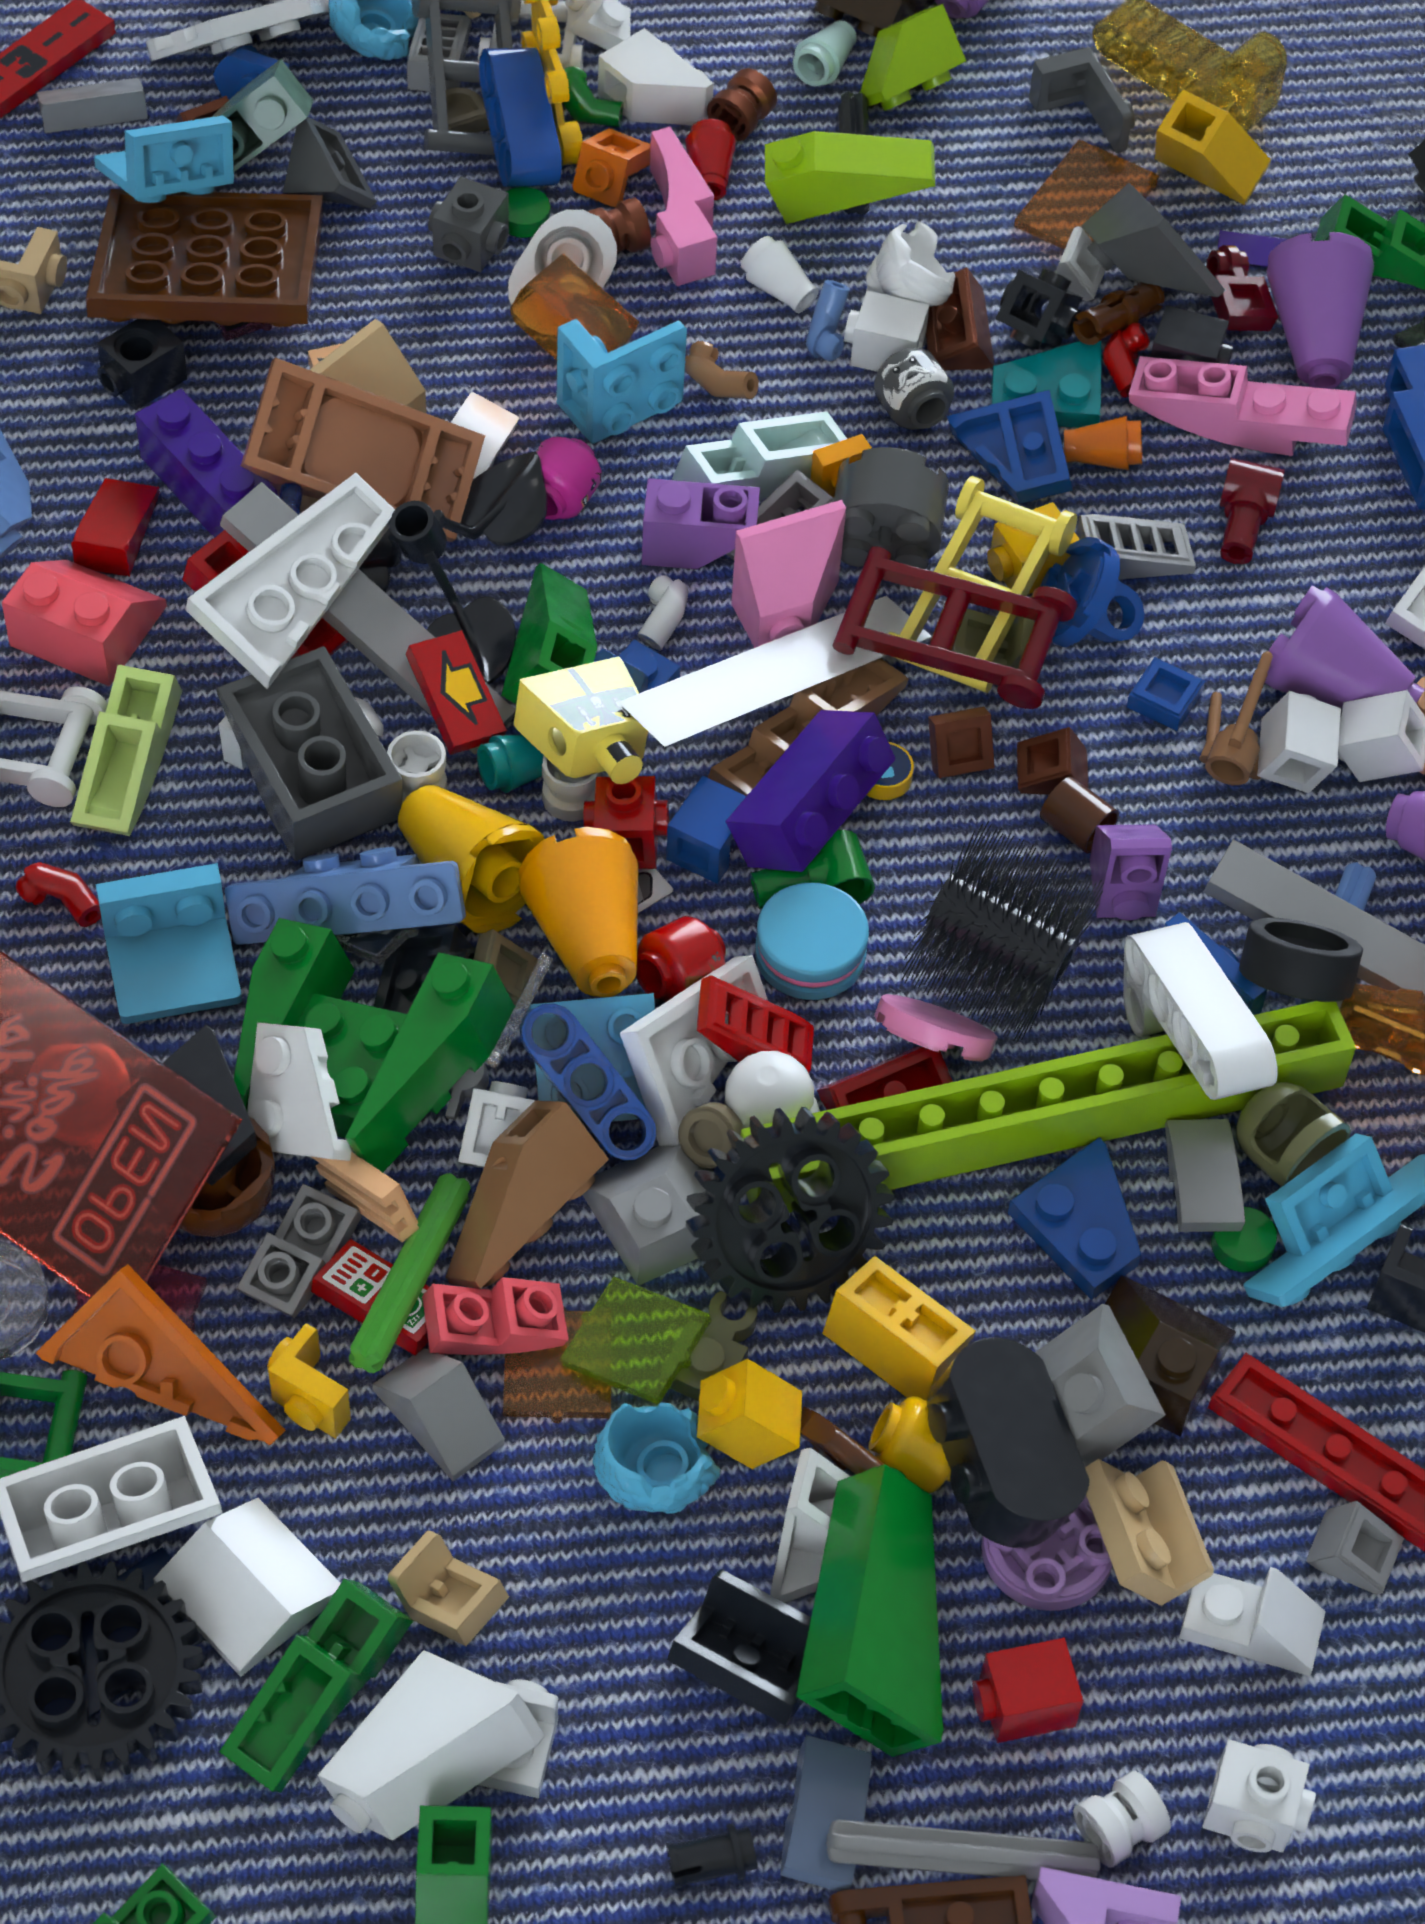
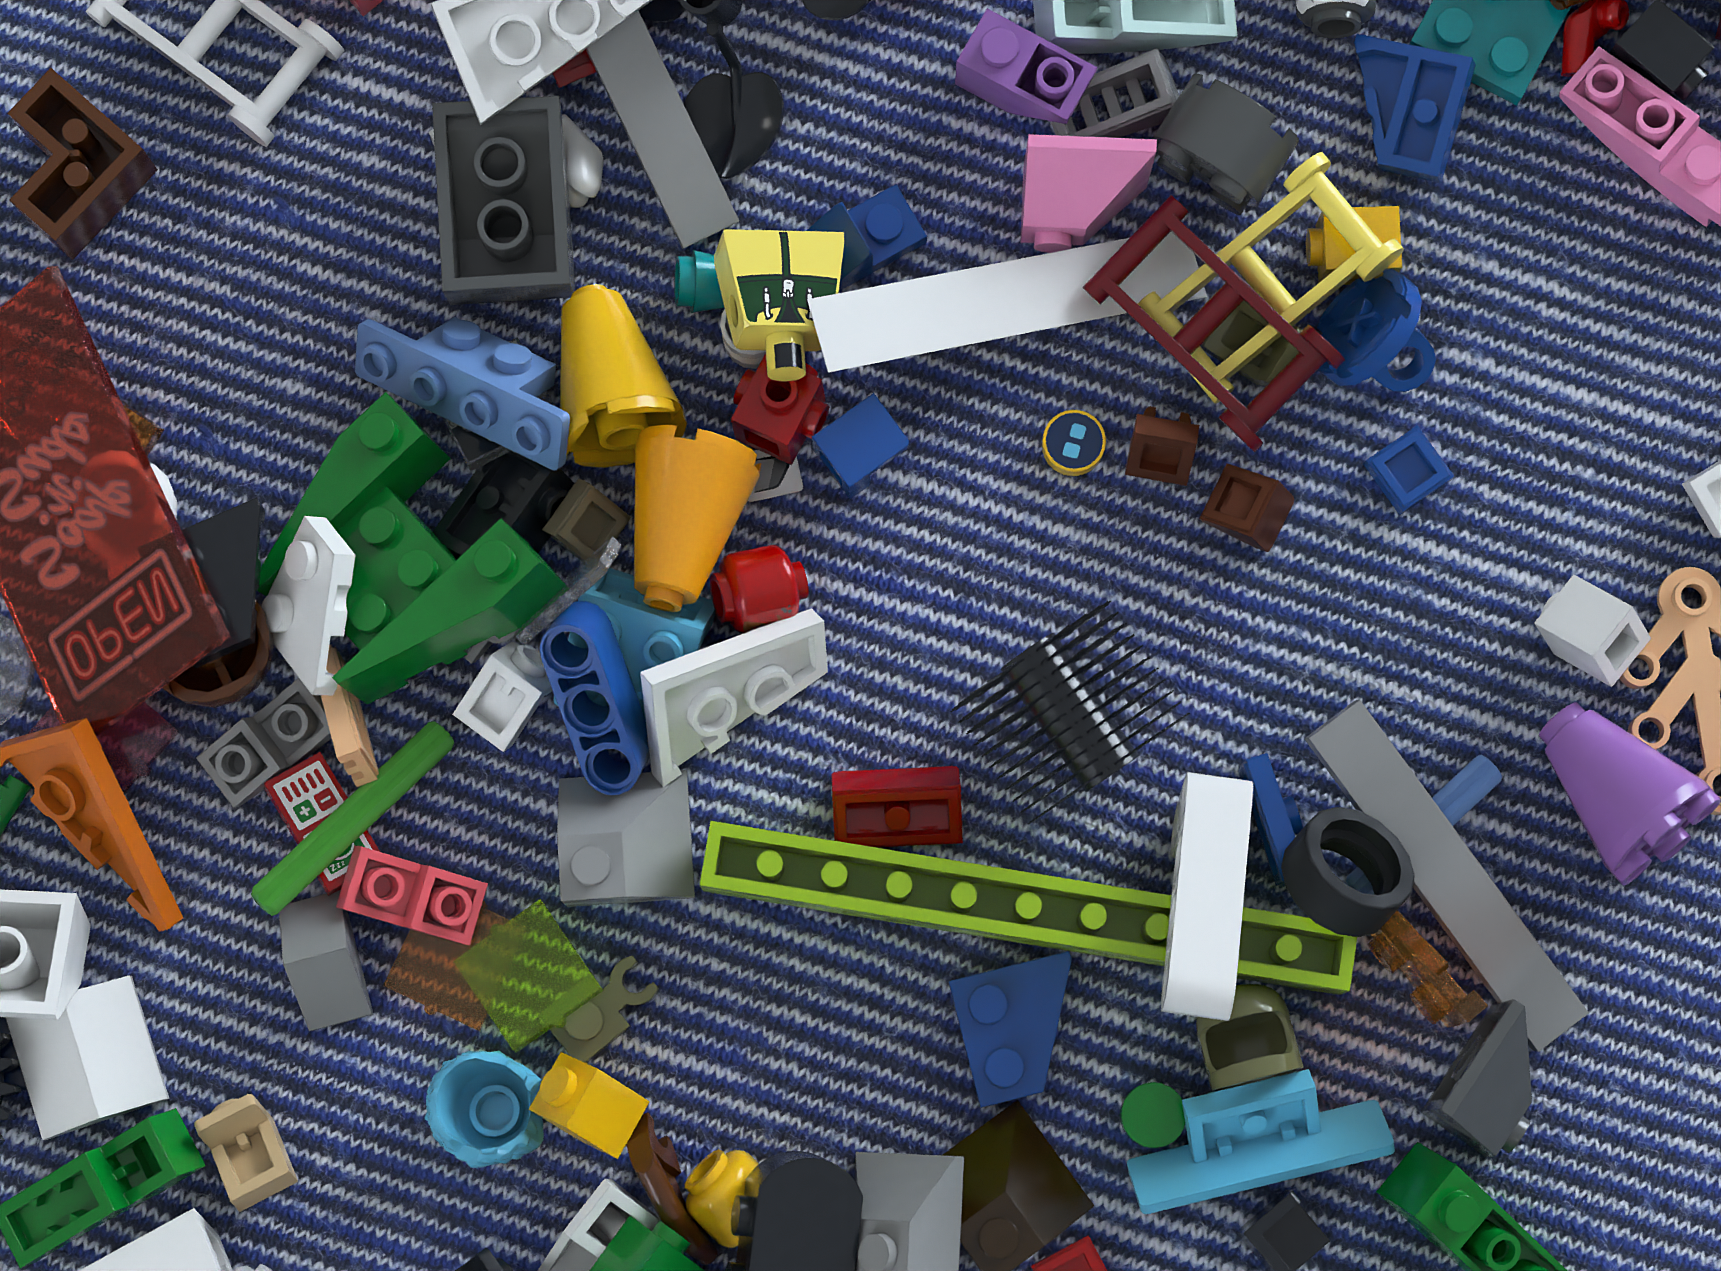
camera: 30 degrees right, 25 degrees up
red arm [16,862,101,927] -> none
yellowish green slope [70,665,182,836] -> none
medium azure bracket [96,863,242,1024] -> none
yellow bracket [267,1323,351,1439] -> none
white wheel [387,730,447,803] -> none
red tile [405,630,507,755] -> none
medium nougat slope [446,1100,609,1289] -> none
green slope [501,562,597,704] -> none
white arm [637,575,689,650] -> none
dark tan tile [678,1102,744,1168] -> none
black gear [686,1107,894,1313] -> none
red slope [697,975,814,1073] -> none
medium nougat slope [708,658,909,796] -> none
dark purple brick [725,710,896,872] -> none
white helmet [725,1051,820,1128] -> none
green pin [750,830,875,909] -> none
medium azure head [755,883,869,1000] -> none
light orange plate [810,434,872,498] -> none
yellow hinge [822,1255,976,1401] -> none
bright pink tile [874,994,998,1062] -> none
reddish brown beam [1040,777,1119,854] -> none
orange cone [1064,416,1142,471] -> none
light grey slope [1076,514,1196,580] -> none
medium lavender slope [1089,824,1172,920] -> none
light grey slope [1165,1119,1245,1232] -> none
medium nougat plant [1199,651,1273,785] -> none
dark red pin [1219,458,1285,564] -> none
white brick [1257,691,1341,793] -> none
medium lavender cone [1265,585,1425,711] -> none

